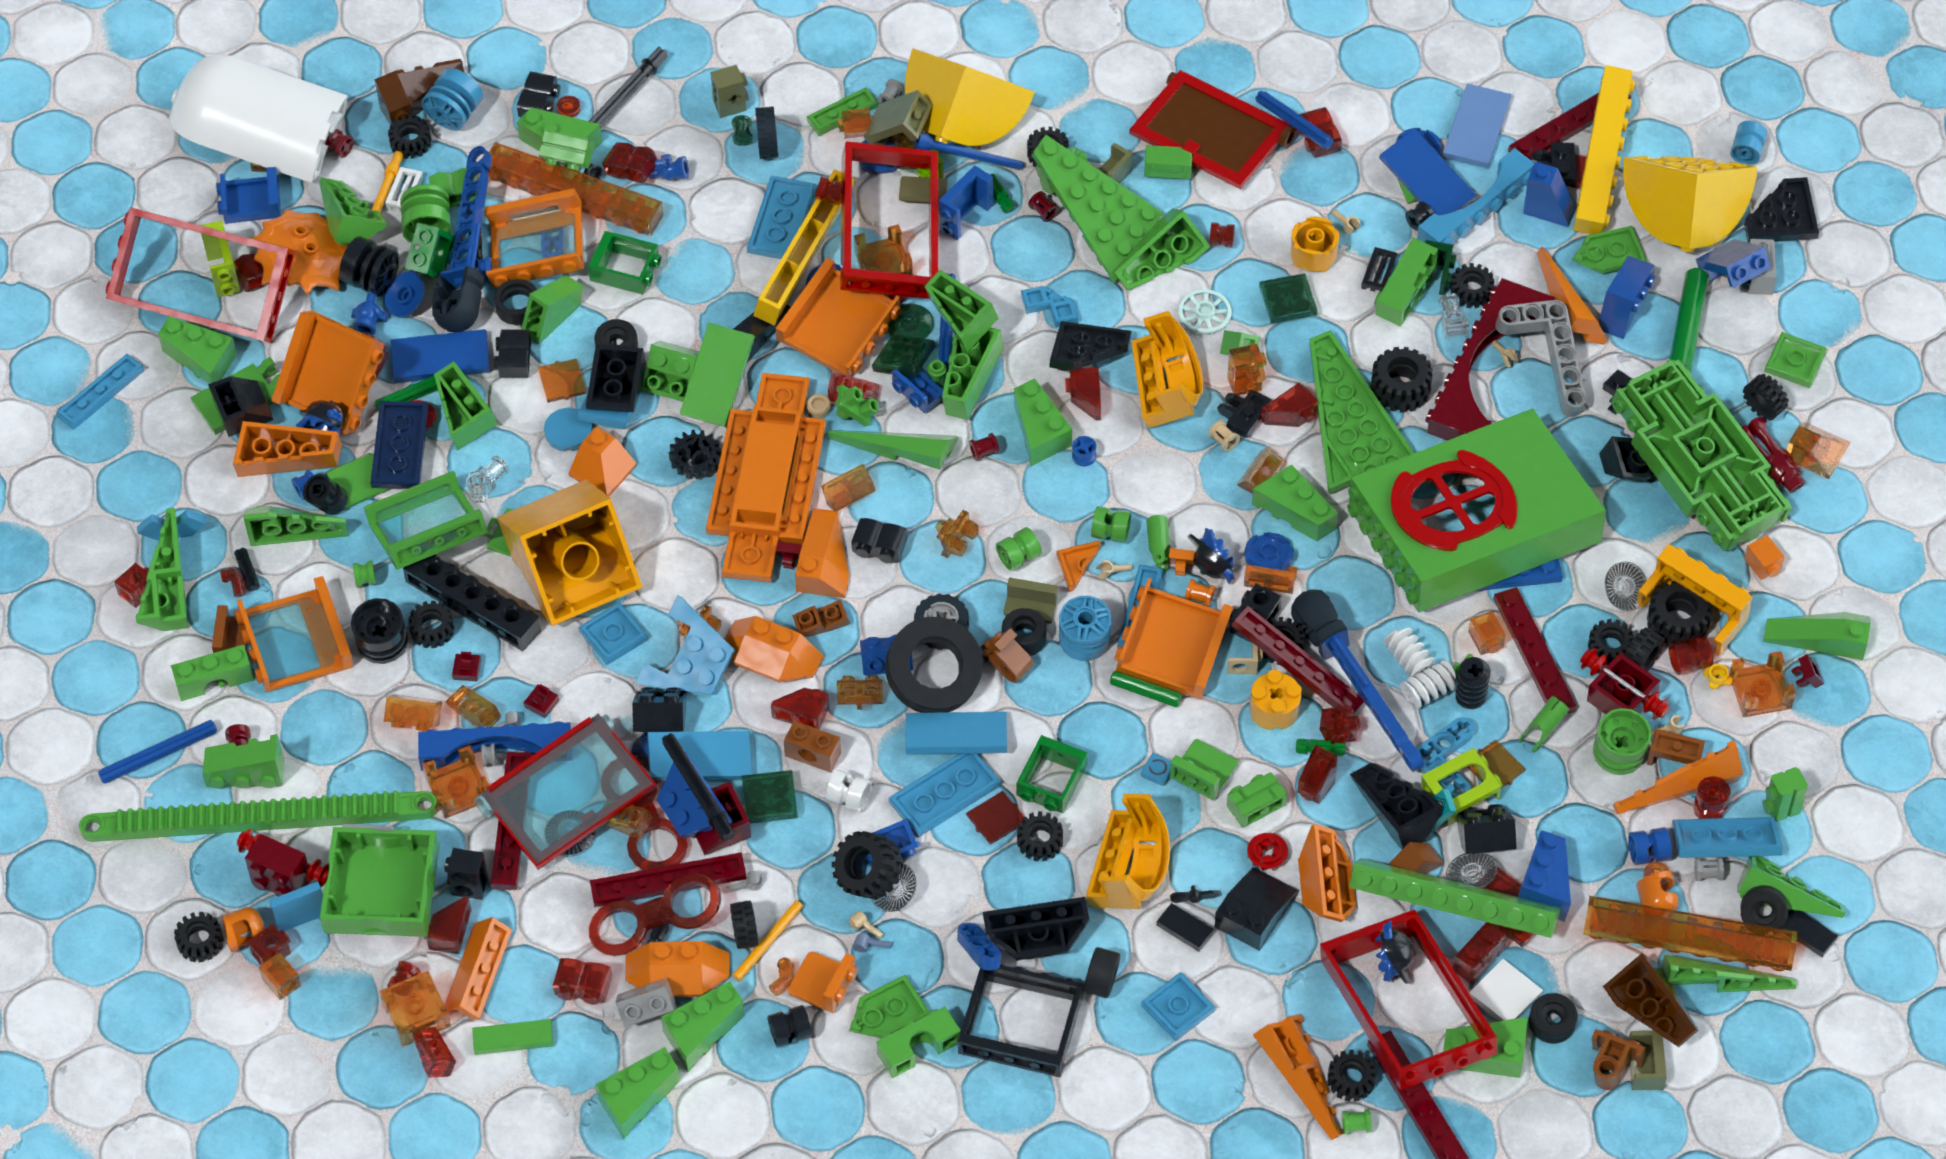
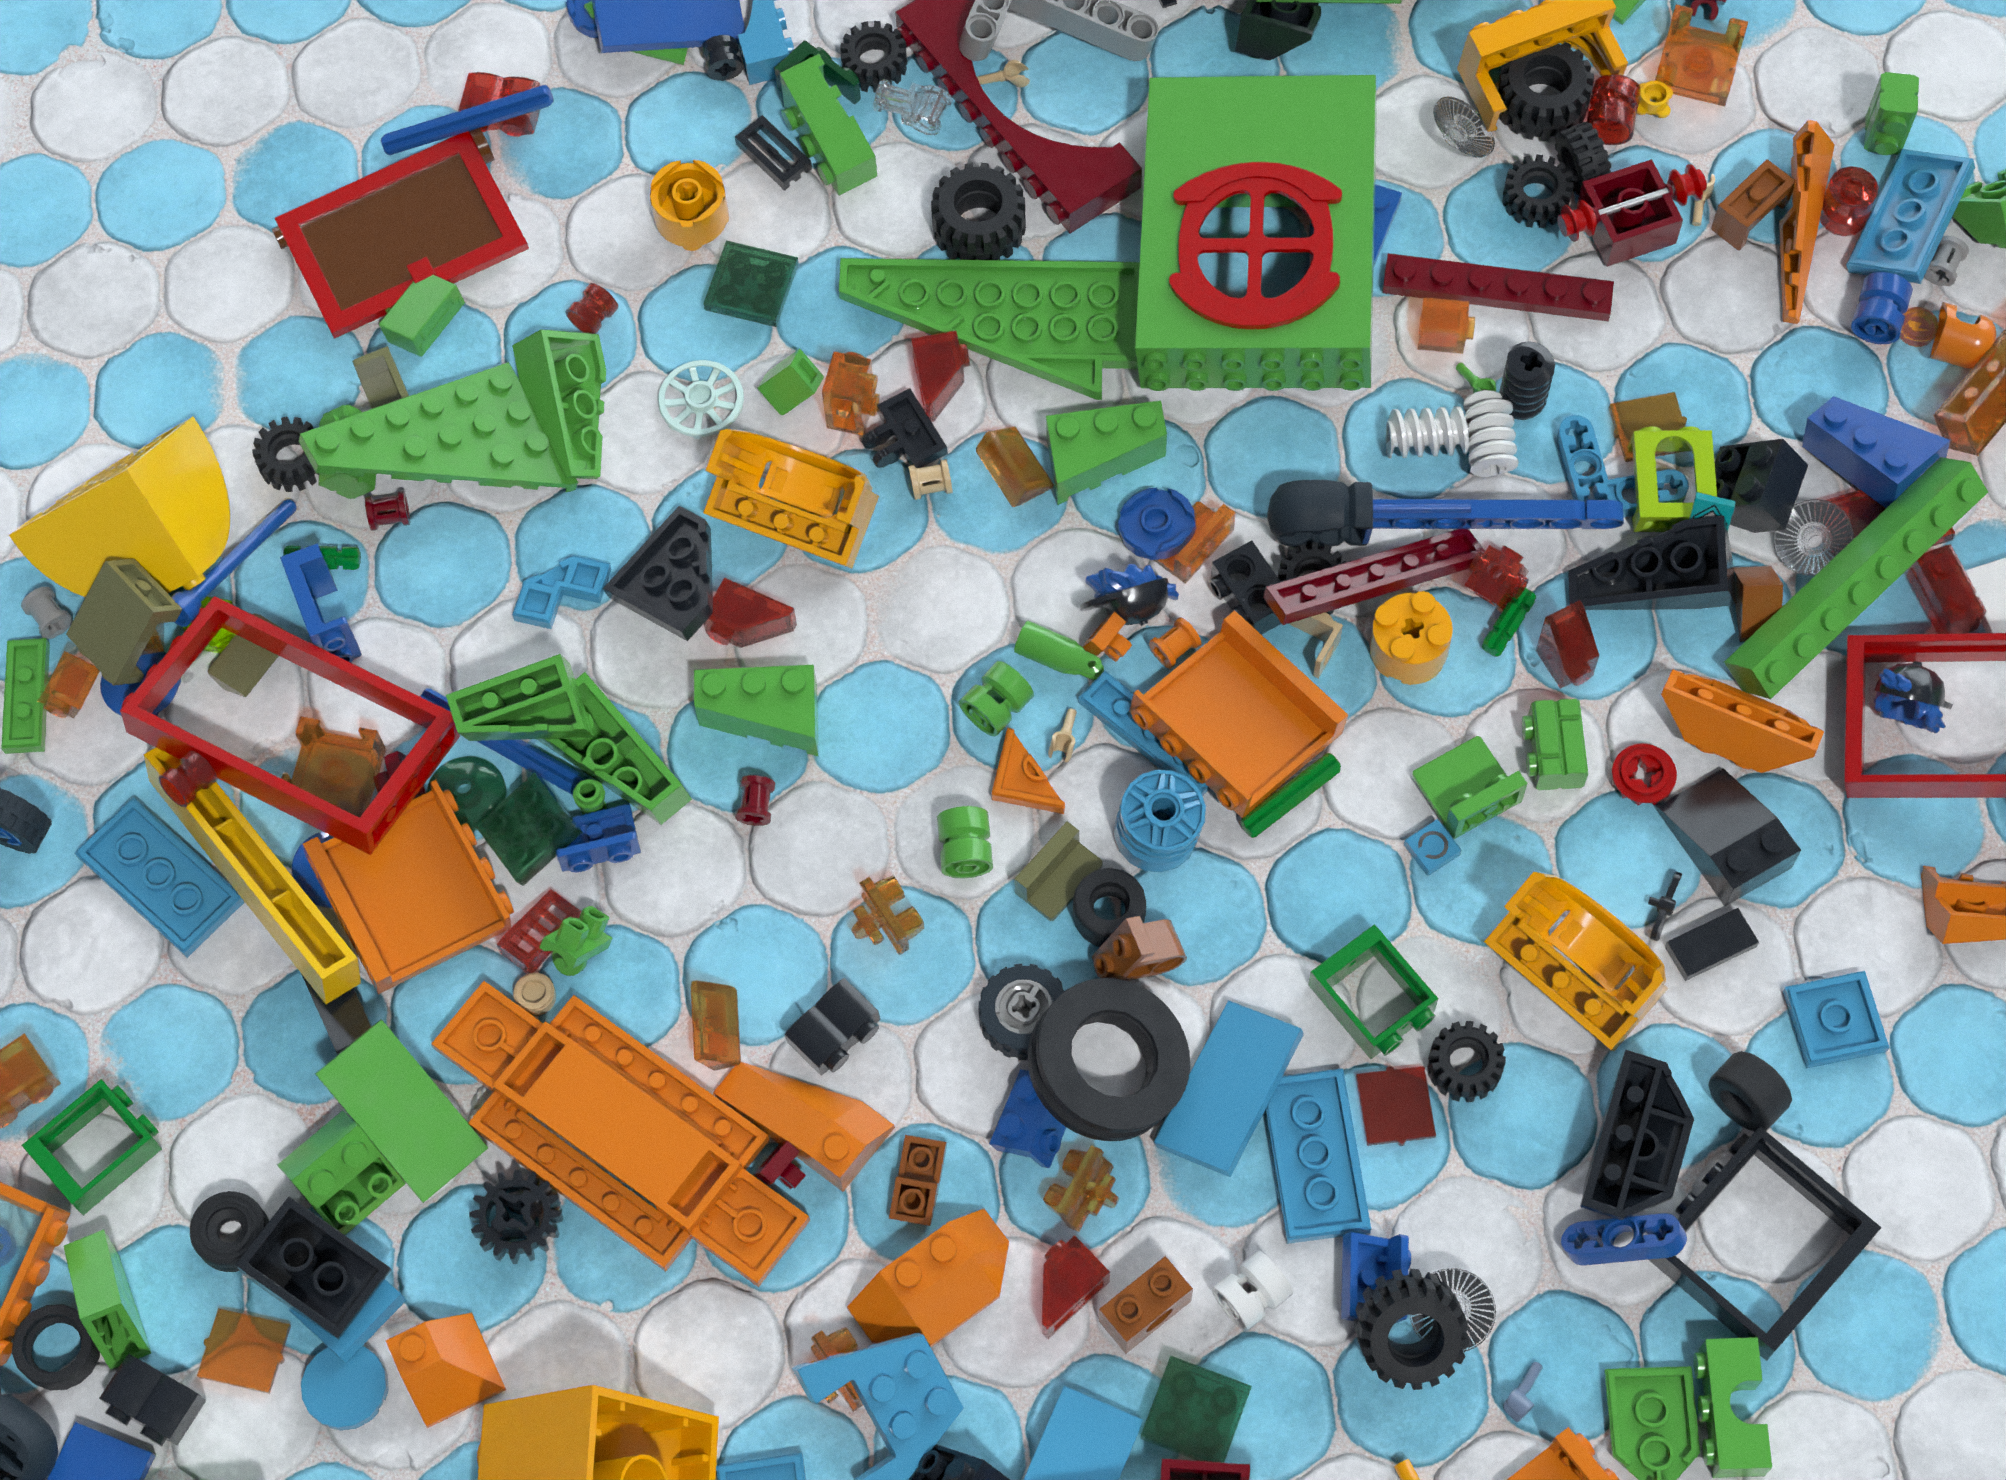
camera: 60 degrees left, 10 degrees up
bright green wedge [828,430,958,470] -> none
tan hand [849,912,884,939] -> none
blue wheel [1072,436,1096,467] -> none
tan hand [1332,209,1360,234] -> none
bright green piece [1519,696,1570,753] -> none
bright green wheel [1593,708,1651,775] -> none

